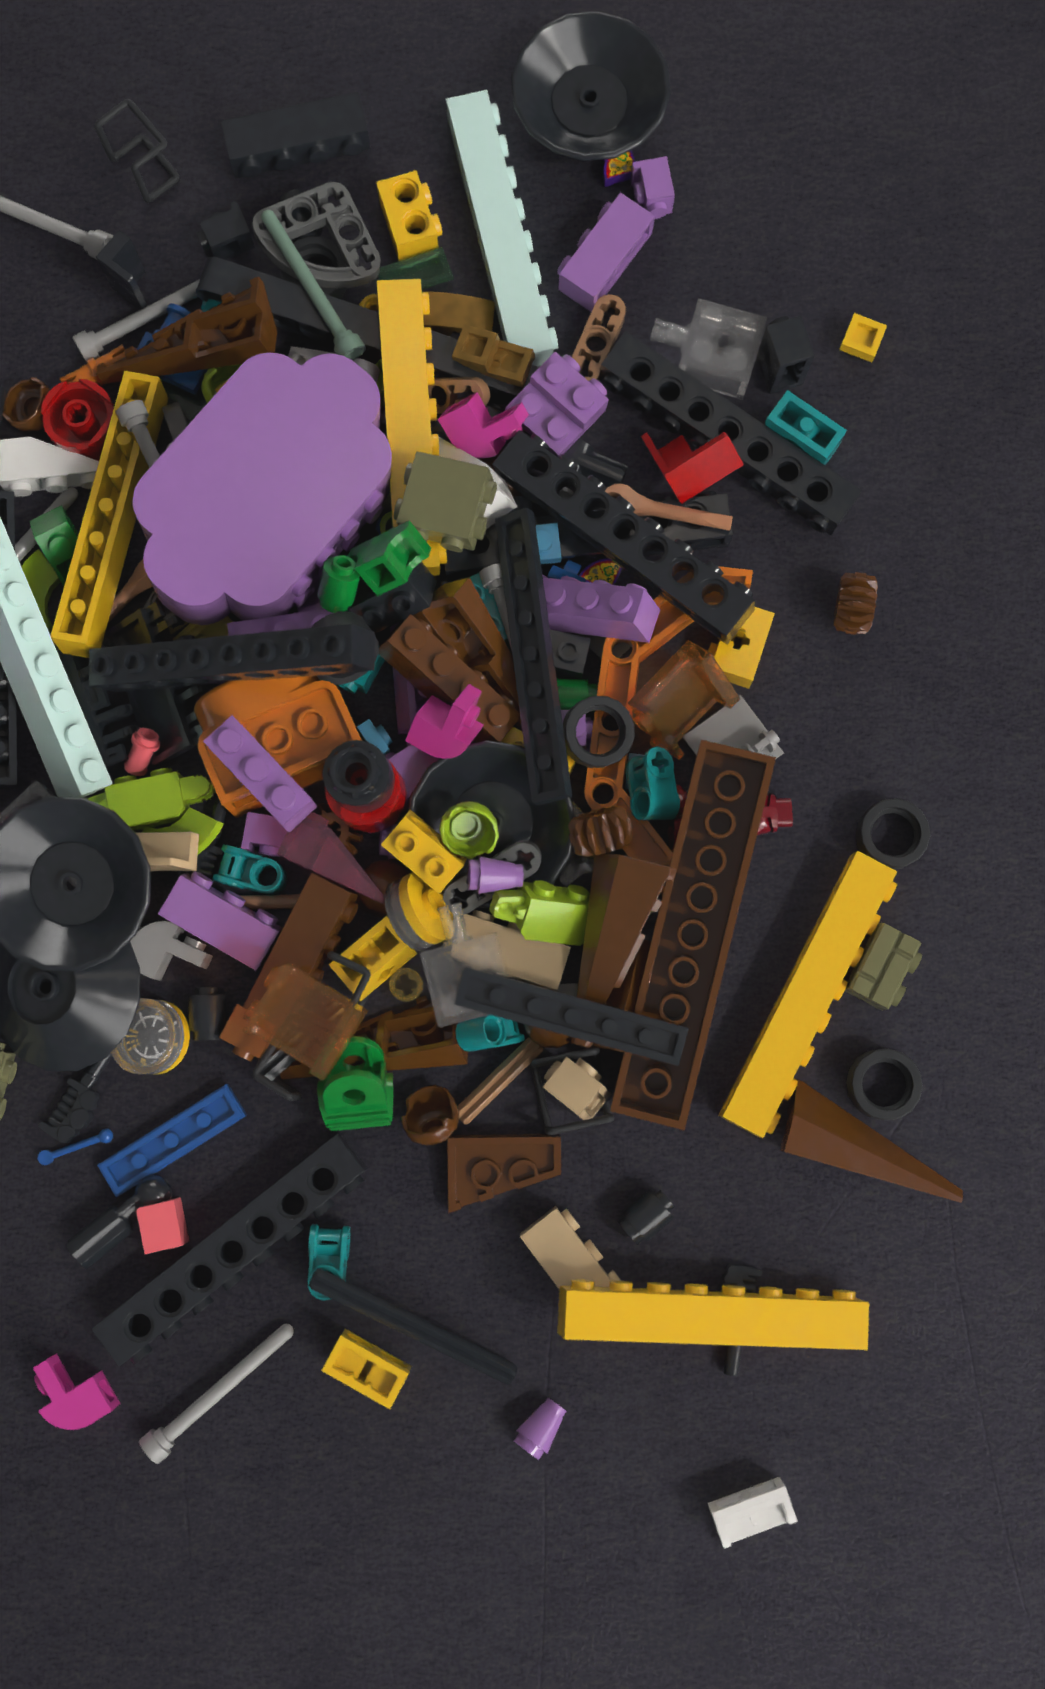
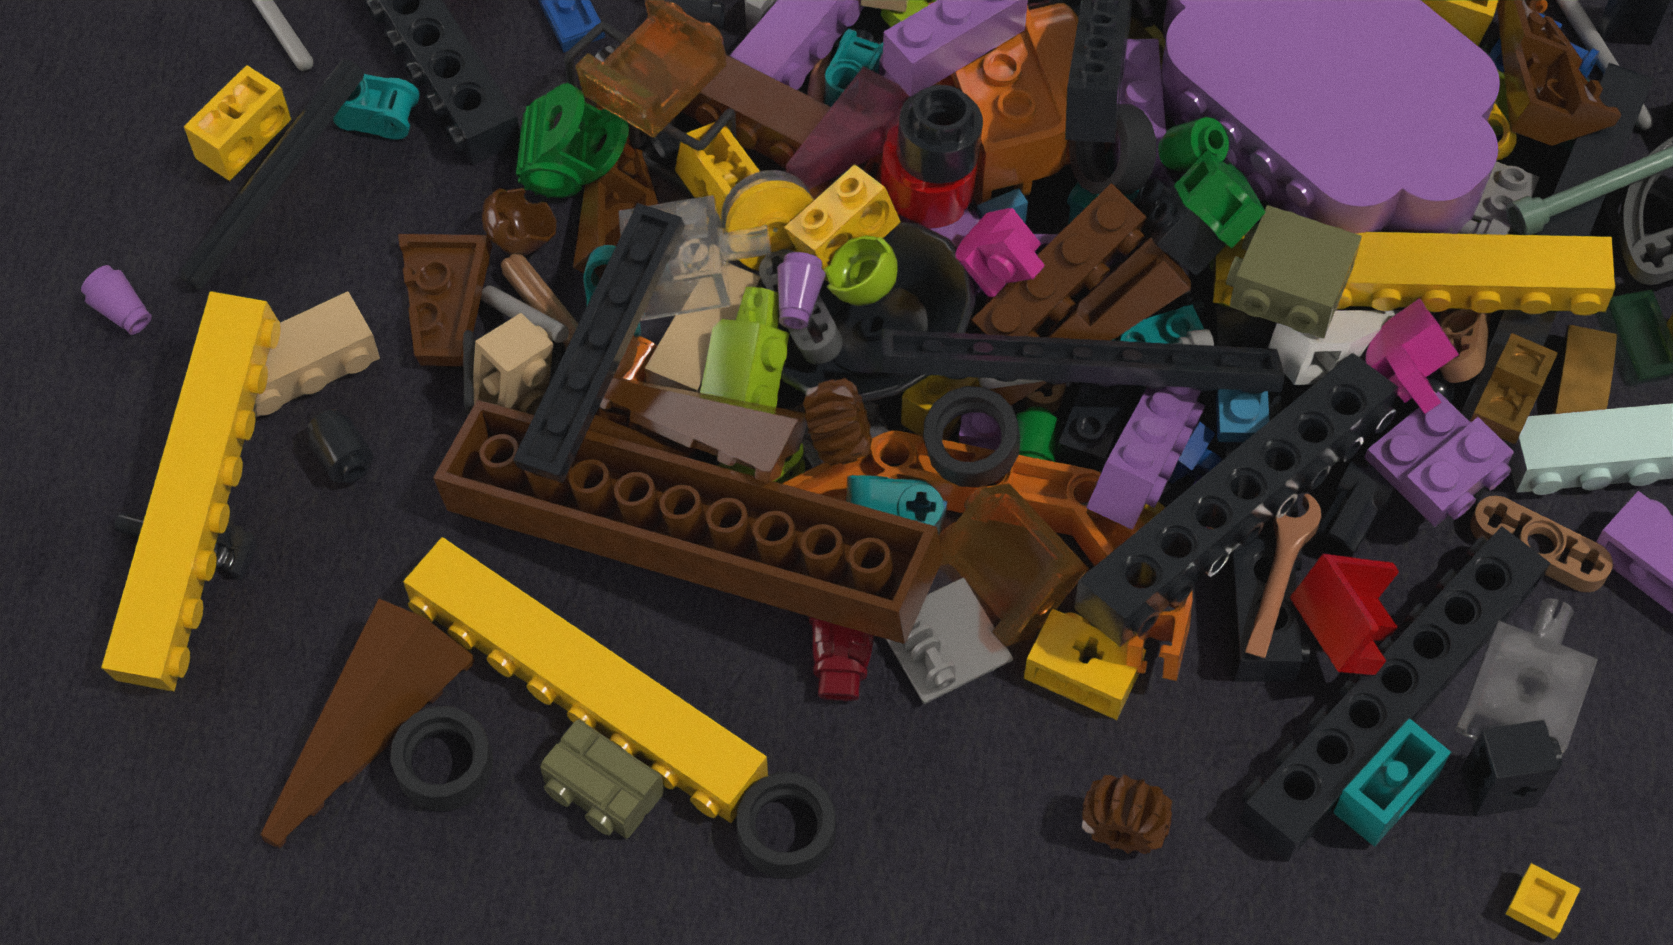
camera: 100 degrees right, 20 degrees down
none -> light grey bar [481,286,569,343]

